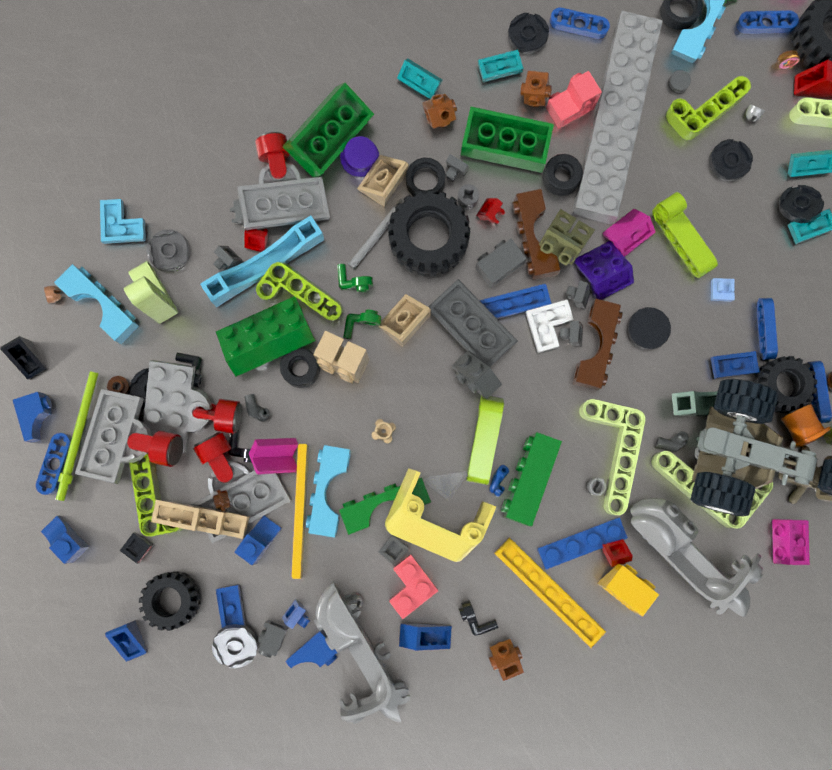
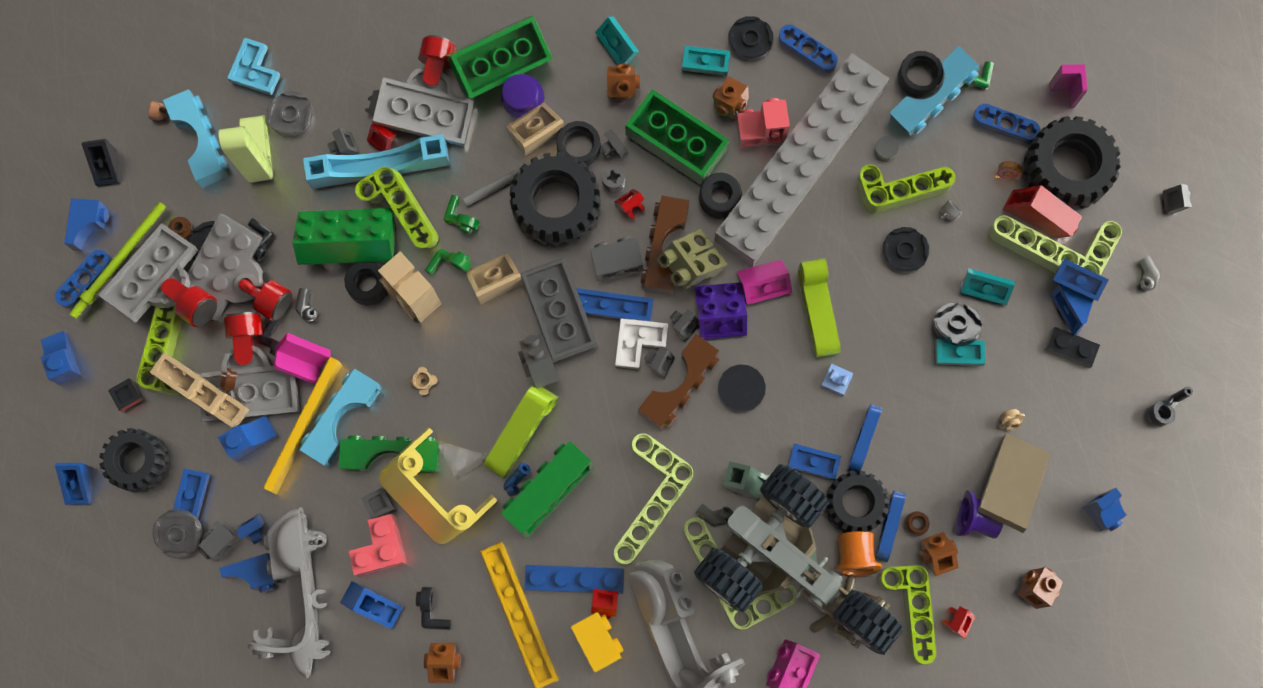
camera: 25 degrees right, 5 degrees down
light grey hinge [587,477,606,496] -> none

